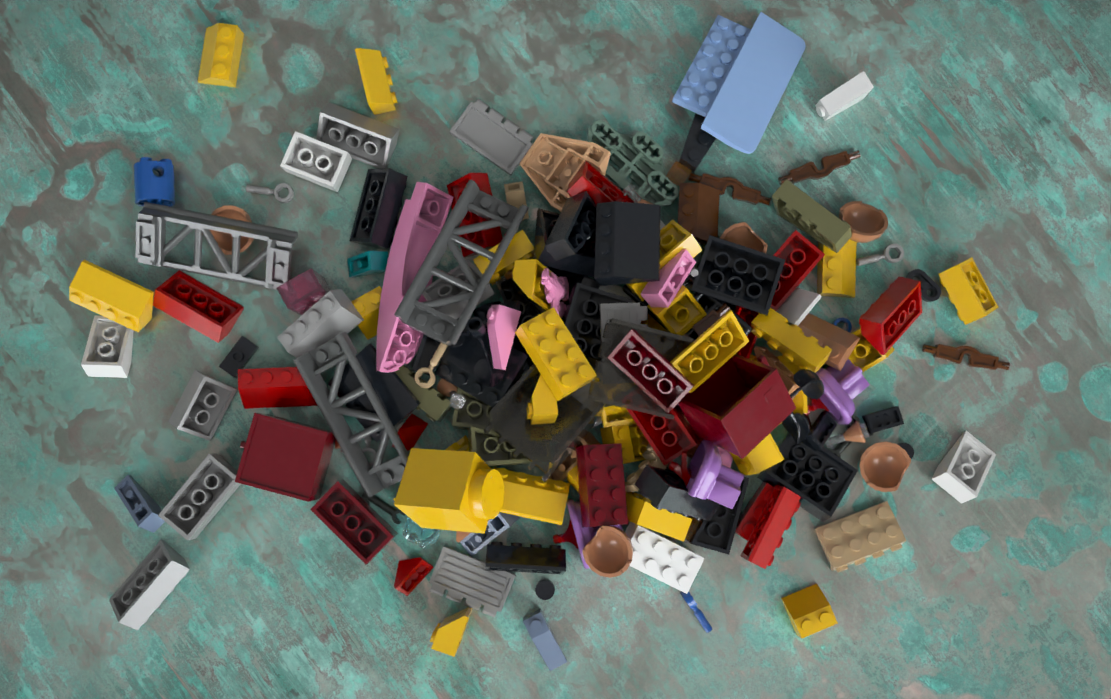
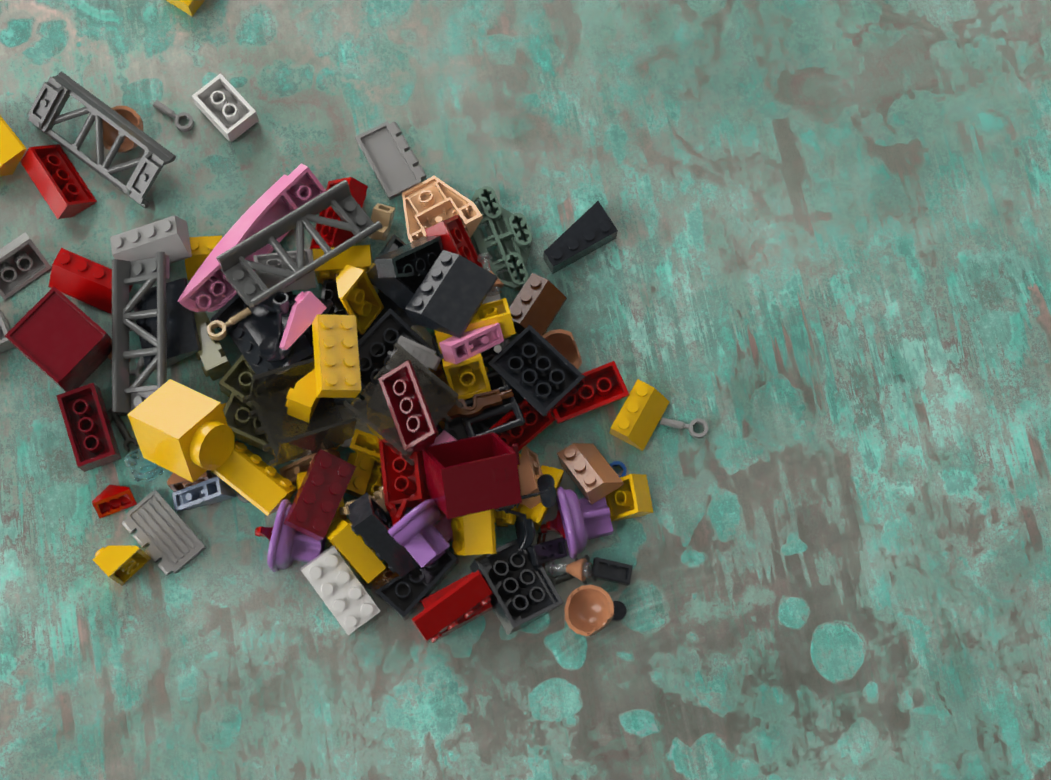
camera: 25 degrees right, 10 degrees down
blue cylinder [134,157,175,207] -> none
black plate [219,336,259,378] -> none
clear pink brick [277,268,331,316] -> none
light grey slope [316,102,399,169] -> none
teal slope [347,251,389,277] -> none
black slope [349,168,408,249] -> none
yellow slope [355,48,398,115] -> none
red slope [392,414,428,451] -> none
piece [437,378,465,409] -> none
black slope [485,541,566,575] -> none
sand blue slope [523,608,567,671] -> none
black tile [535,579,555,600] -> none
bright pink animal [541,268,569,318] -> none
nougat cylinder [583,525,633,578] -> none
clear orange tile [666,161,692,187] -> none
yellow slope [670,310,749,393] -> none
light blue slope [672,12,806,154] -> none
blue piece [680,591,712,633] -> none
reddish brown piece [688,172,771,206] -> none
yellow wedge [751,308,832,373] -> none
olive wedge [772,179,852,253] -> none
white slope [776,288,822,326] -> none
reddish brown piece [778,150,861,185] -> none
yellow slope [781,583,838,639] -> none
white slope [815,71,874,121] -> none
tan bracket [815,501,907,573] -> none
nougat cylinder [839,201,888,243] -> none
red slope [859,276,922,355] -> none
black plate [906,269,941,302] -> none
reddish brown piece [922,344,1010,370] -> none
white slope [932,430,996,504] -> none
yellow slope [939,257,999,325] -> none

